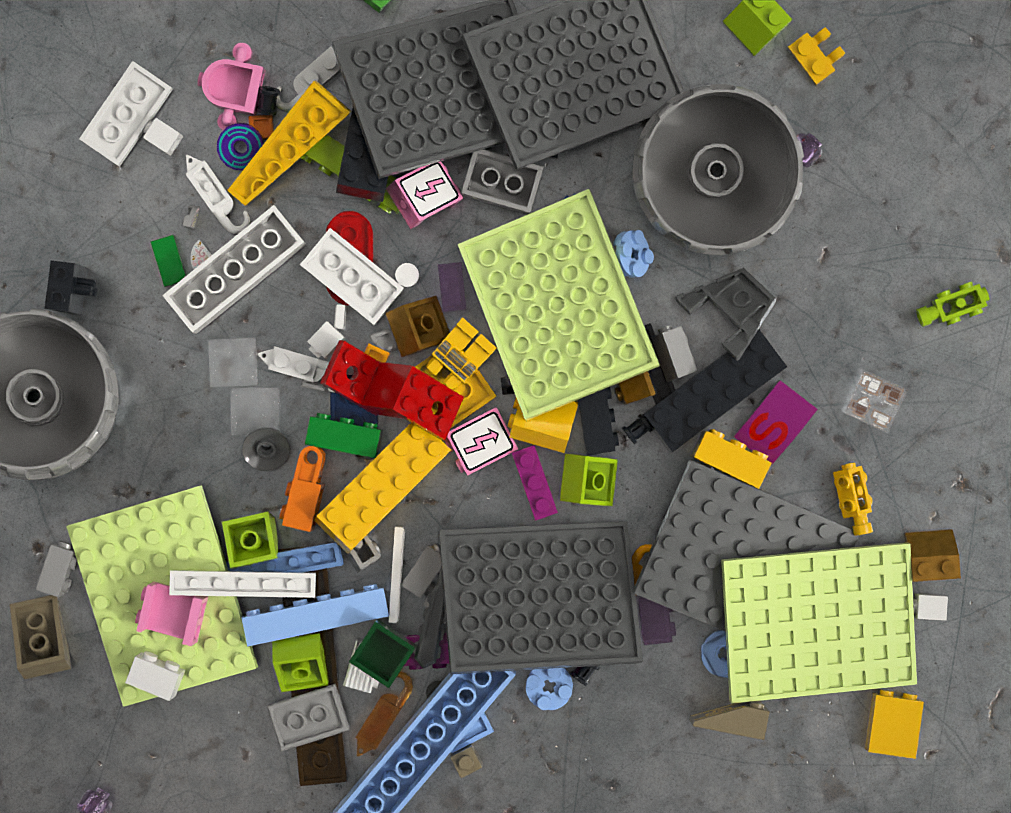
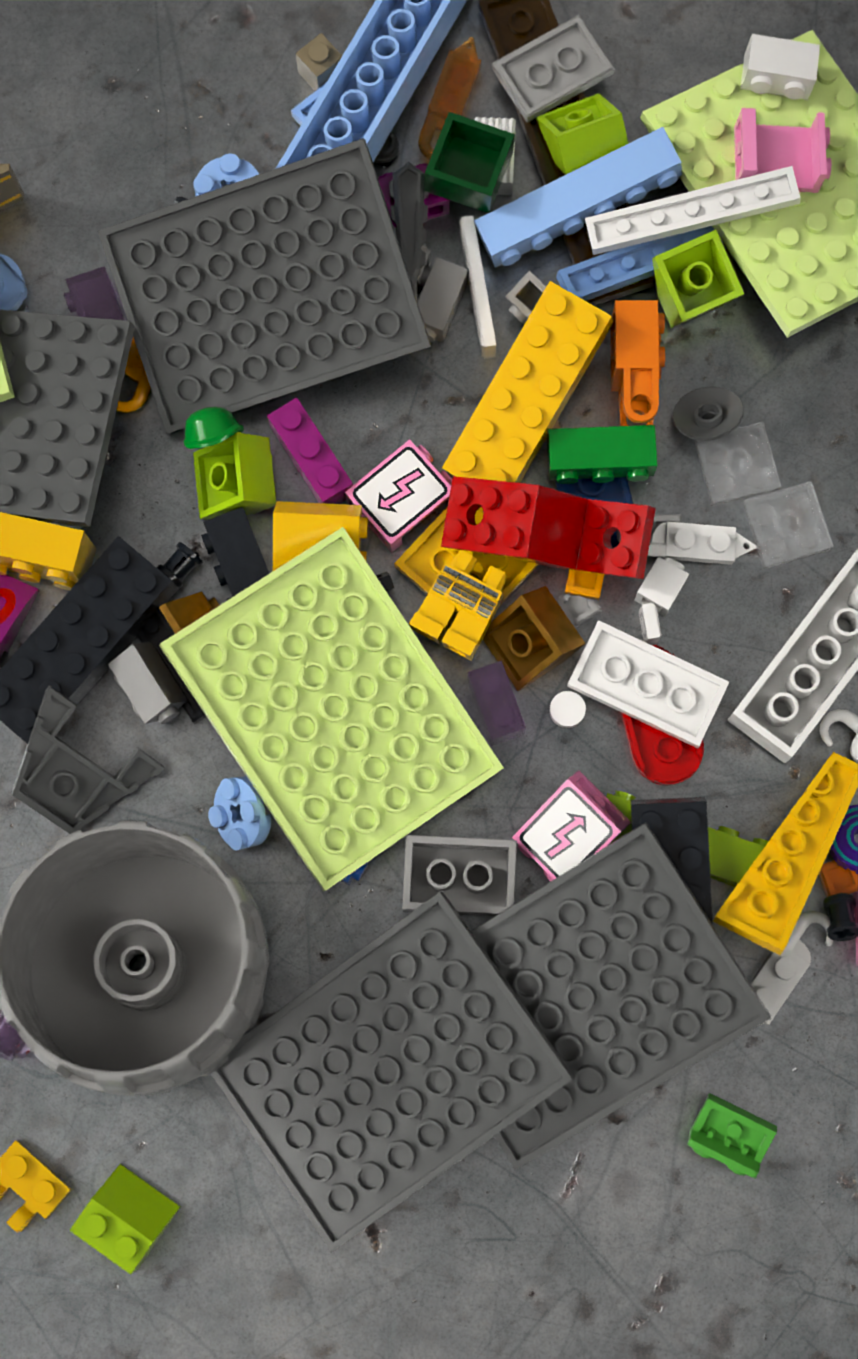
camera: 170 degrees right, 10 degrees down
none -> green helmet [184,407,244,449]

